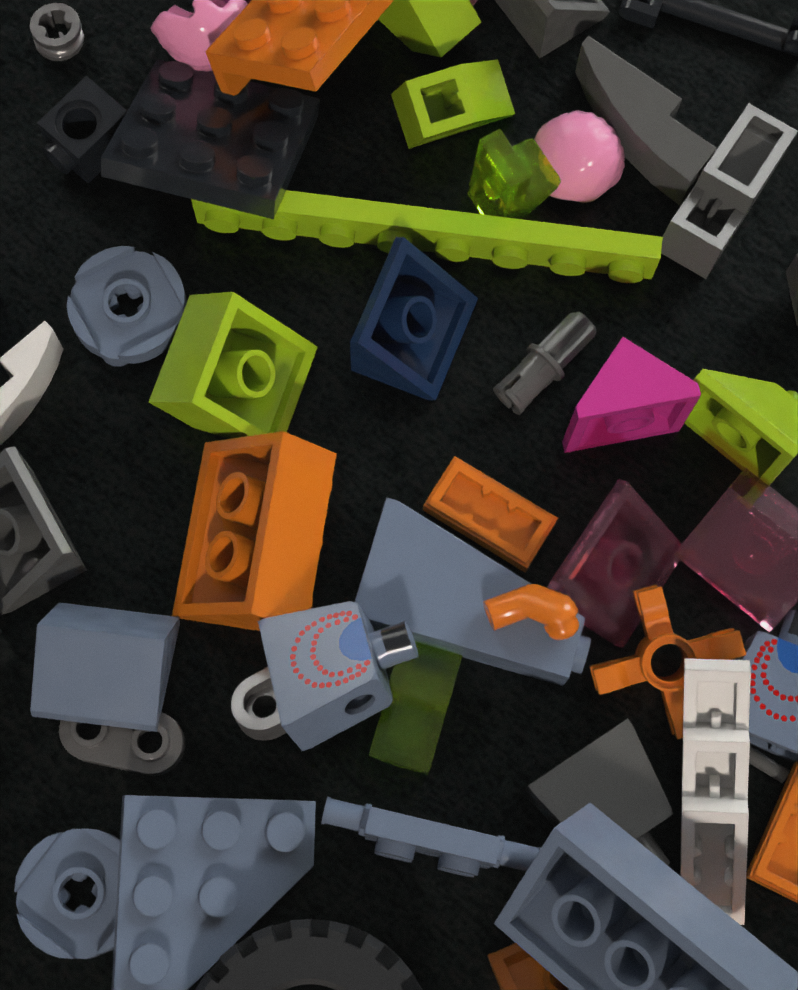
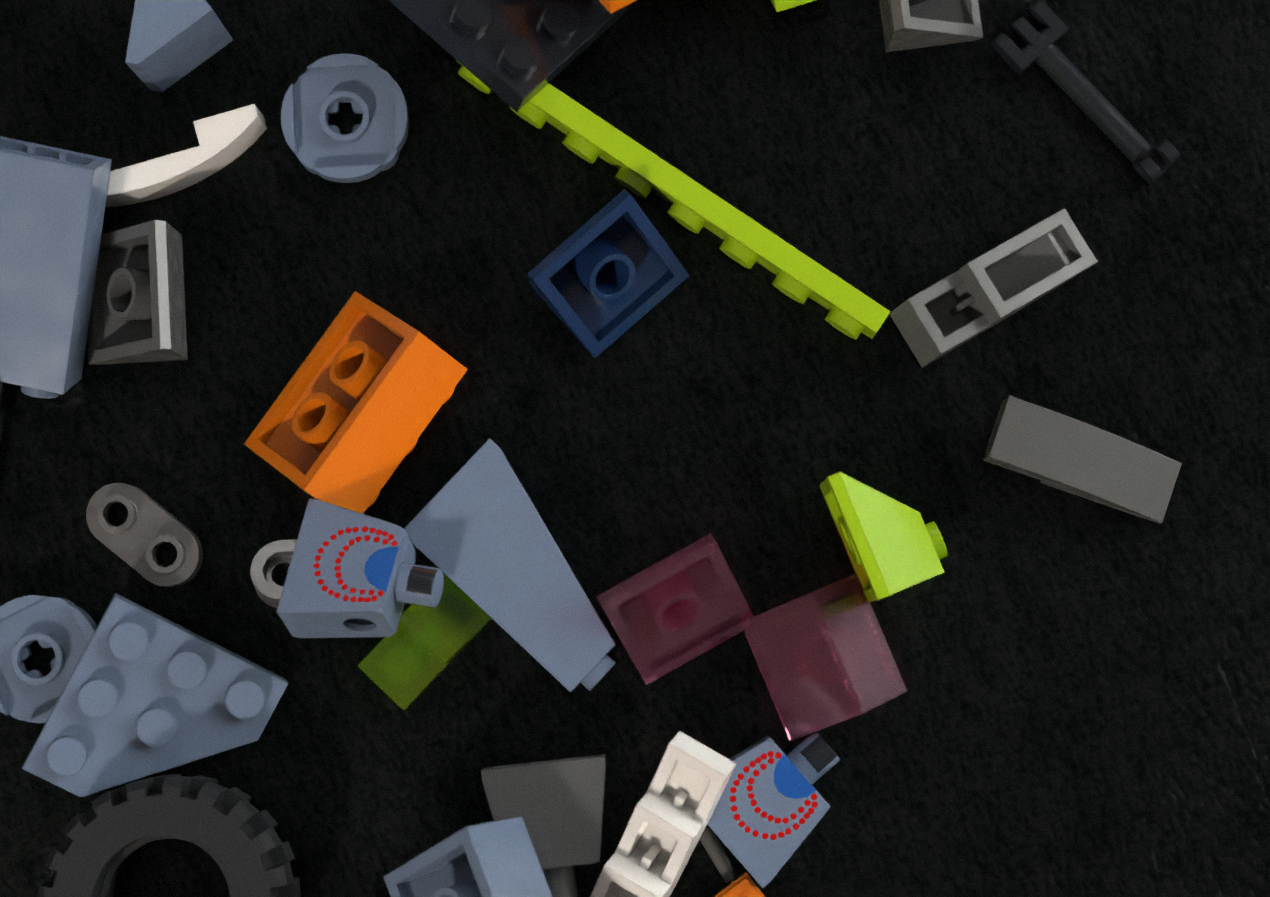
camera: 35 degrees right, 10 degrees up
sand blue slope [30,602,180,732] -> none
lime slope [149,292,317,439] -> none
sand blue plate [321,797,542,878] -> none
lime slope [391,59,515,149] -> none
orange plate [423,456,558,573] -> none
clear neon green slope [467,129,561,219] -> none
orange arm [483,584,579,640] -> none
dark grey axle [493,312,597,415] -> none
bright pink hair [529,110,625,203] -> none
dark pink slope [562,337,701,453] -> none
dark grey slope [575,36,717,206] -> none
orange pin [589,584,746,739] -> none

